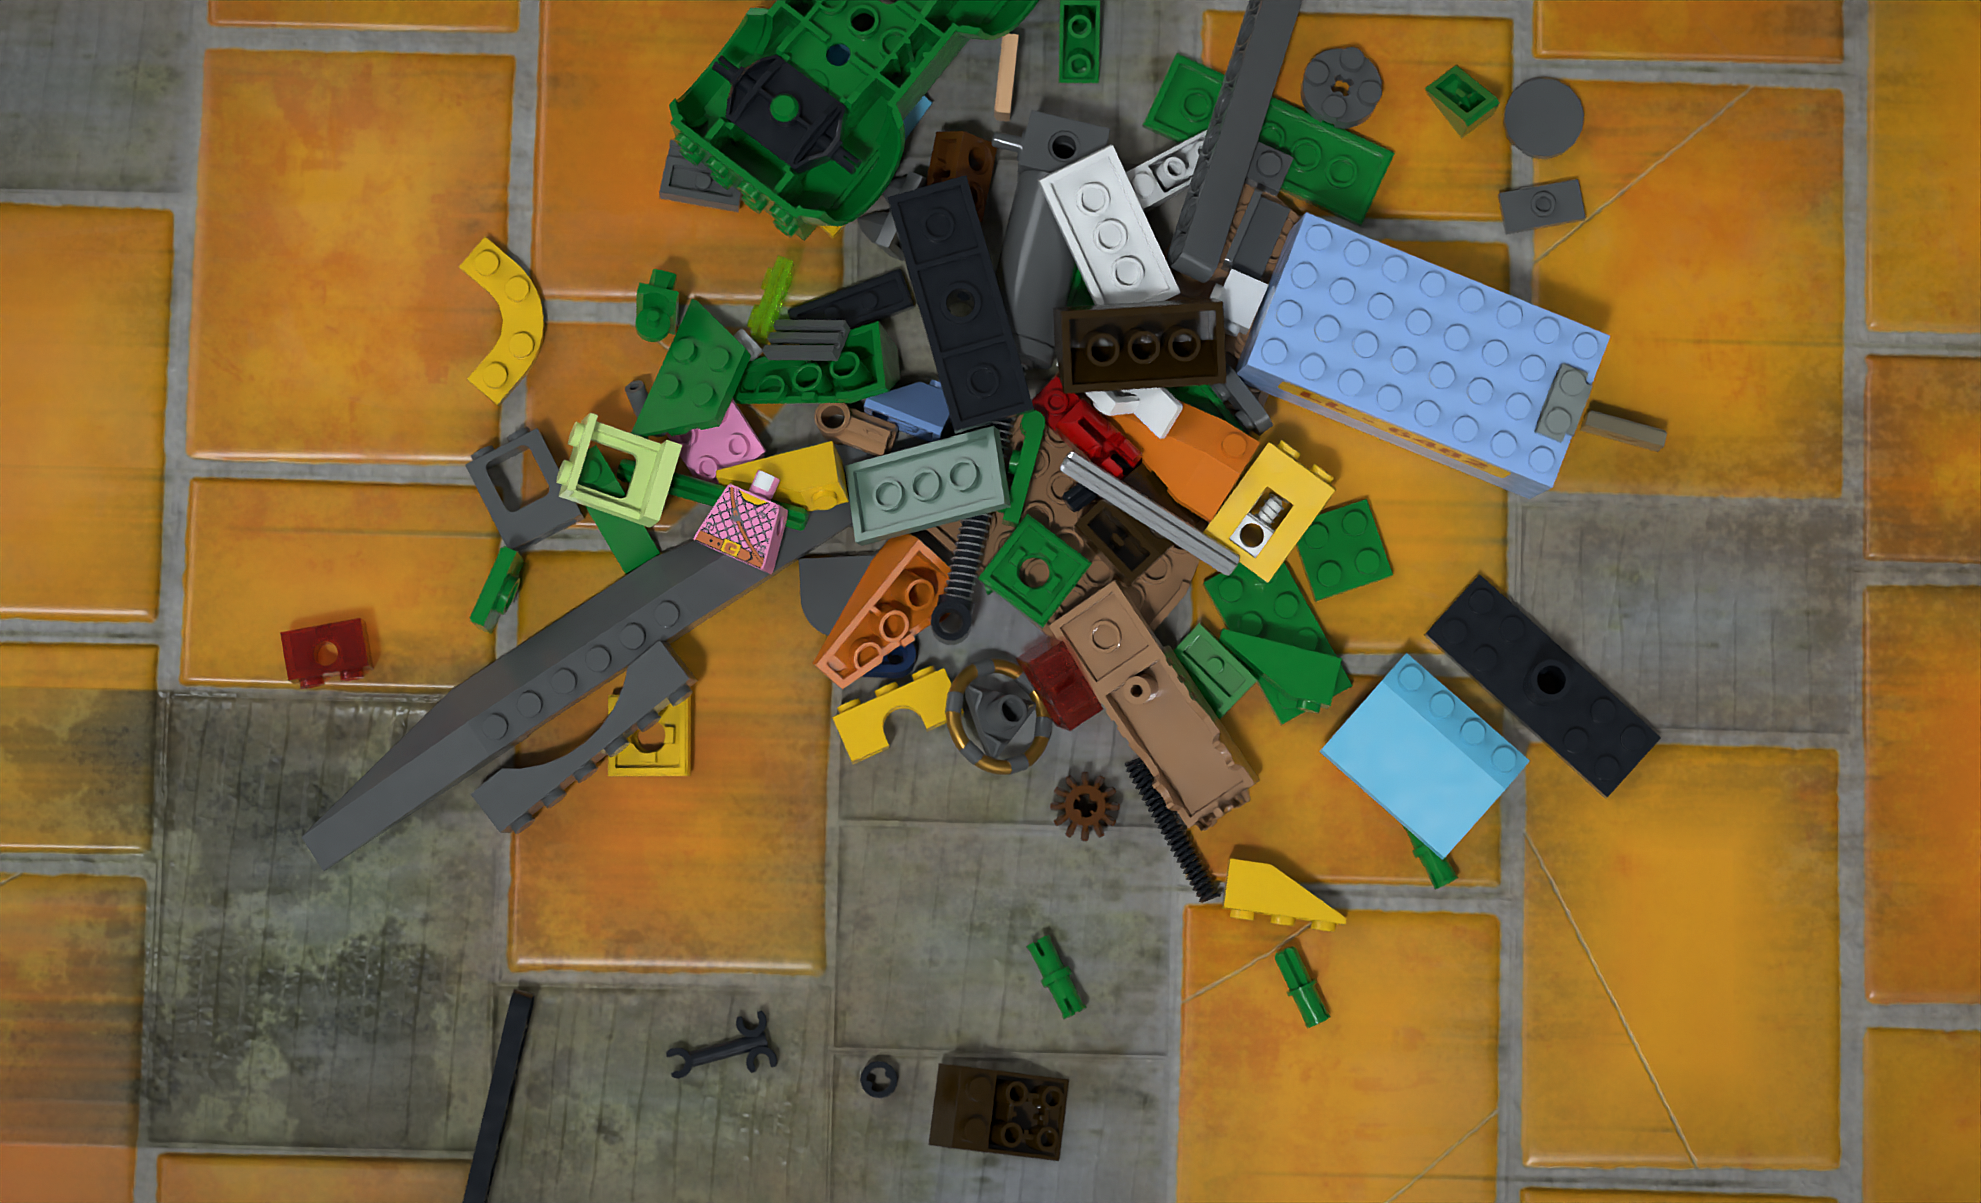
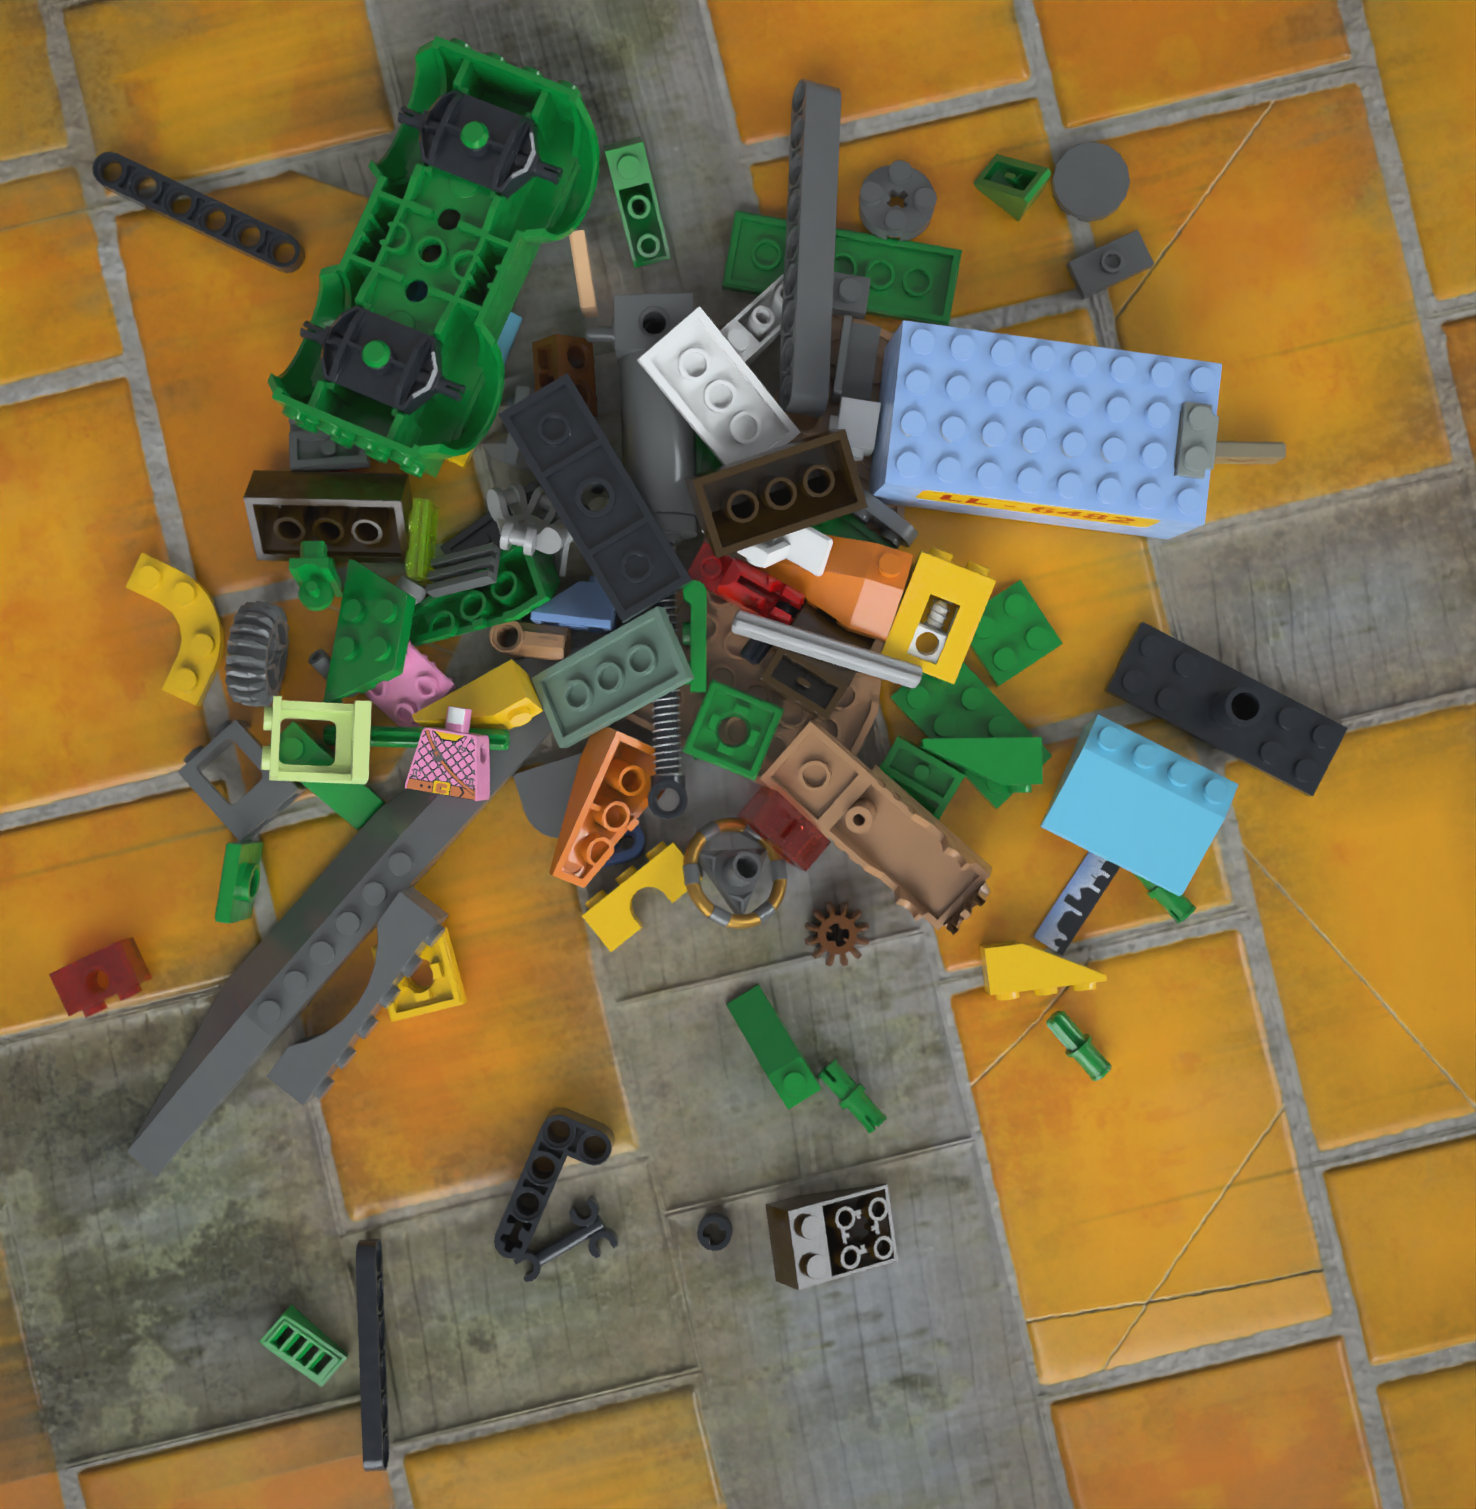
camera: 10 degrees left, 5 degrees up
black piece [1125,757,1221,903] -> none
none -> dark grey gear [224,601,290,707]
none -> dark brown slope [243,470,413,564]
none -> green slope [259,1304,349,1387]
none -> light grey piece [487,483,574,576]
none -> black beam [494,1108,615,1259]
none -> green slope [726,984,821,1110]
none -> sticker [1033,851,1120,955]

